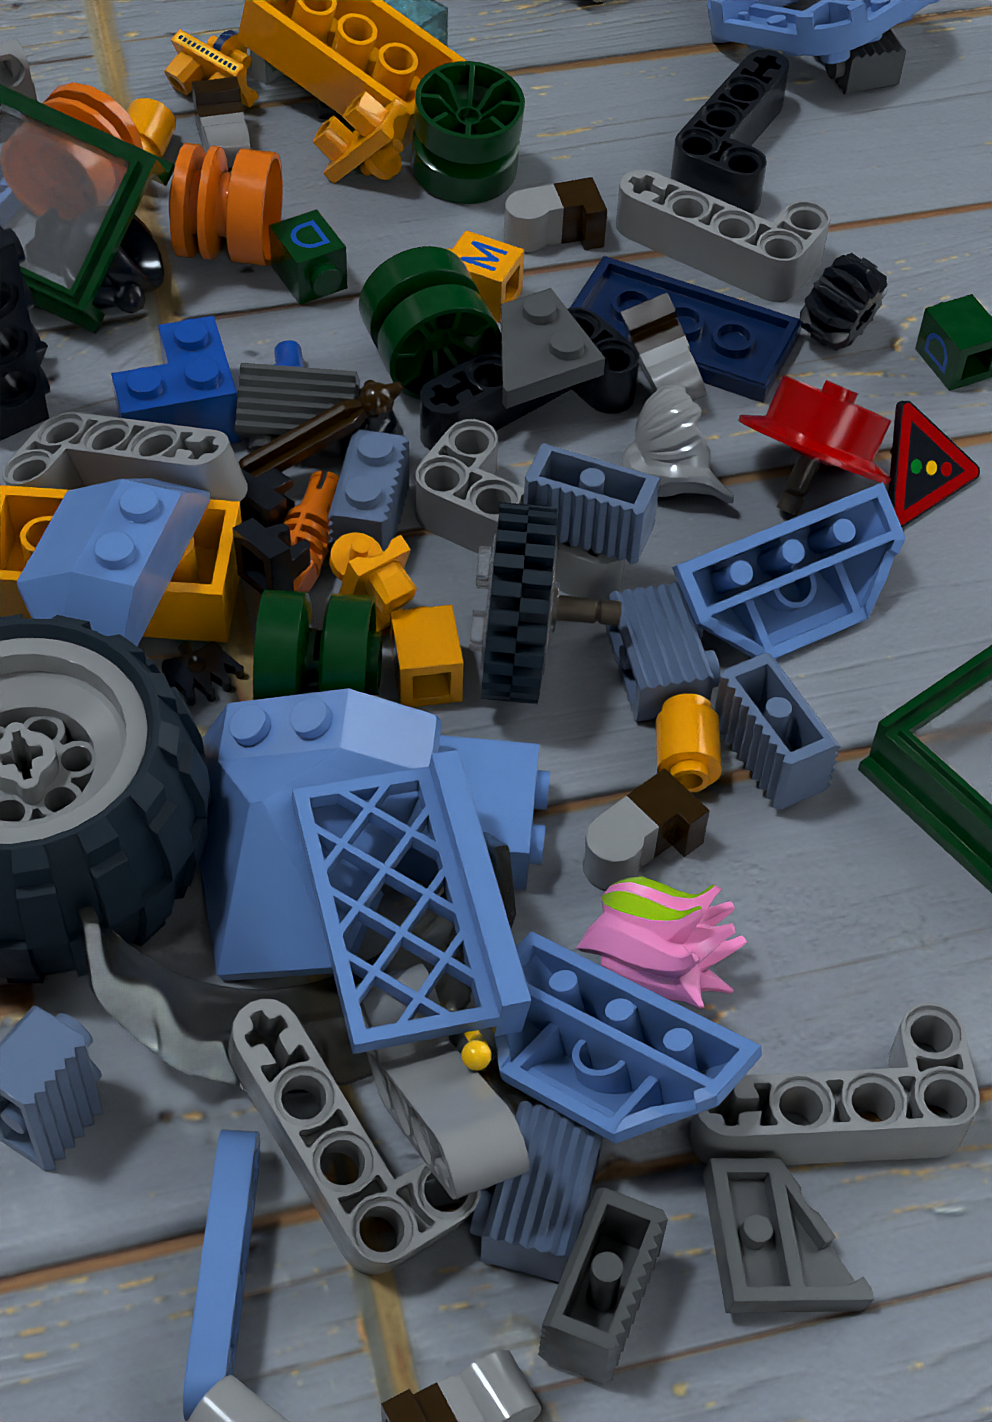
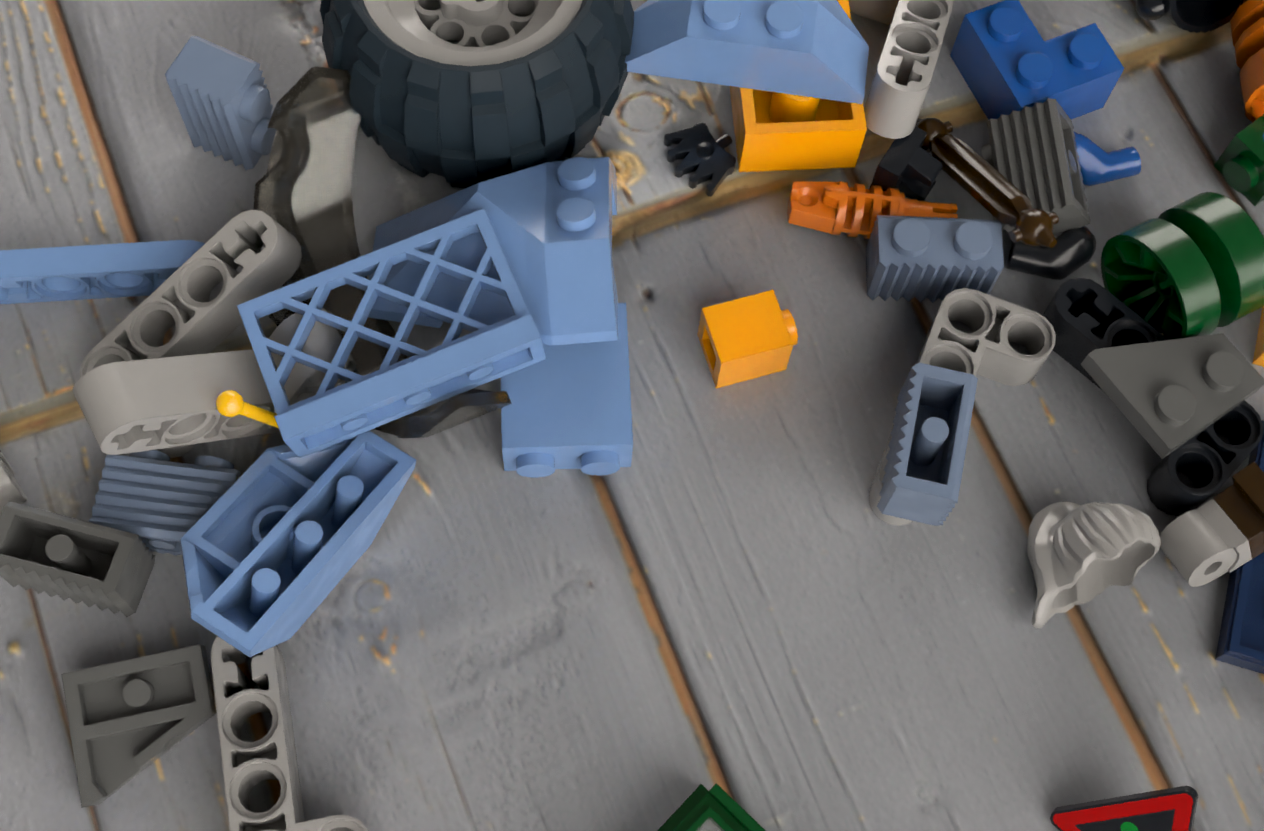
camera: 80 degrees right, 15 degrees up
black tile [232,517,311,595] -> none
dark green wheel [253,589,383,700] -> none
light orange hips [329,532,417,637] -> none
black wheel [469,502,622,704] -> none
bright pink hair [576,876,747,1009] -> none
leg [582,768,710,890] -> none
sand blue brick [605,581,721,722] -> none
light orange brick [656,694,722,793] -> none
medium blue wedge [672,482,906,659] -> none
sand blue brick [714,652,841,810] -> none
red piece [738,375,891,516] -> none

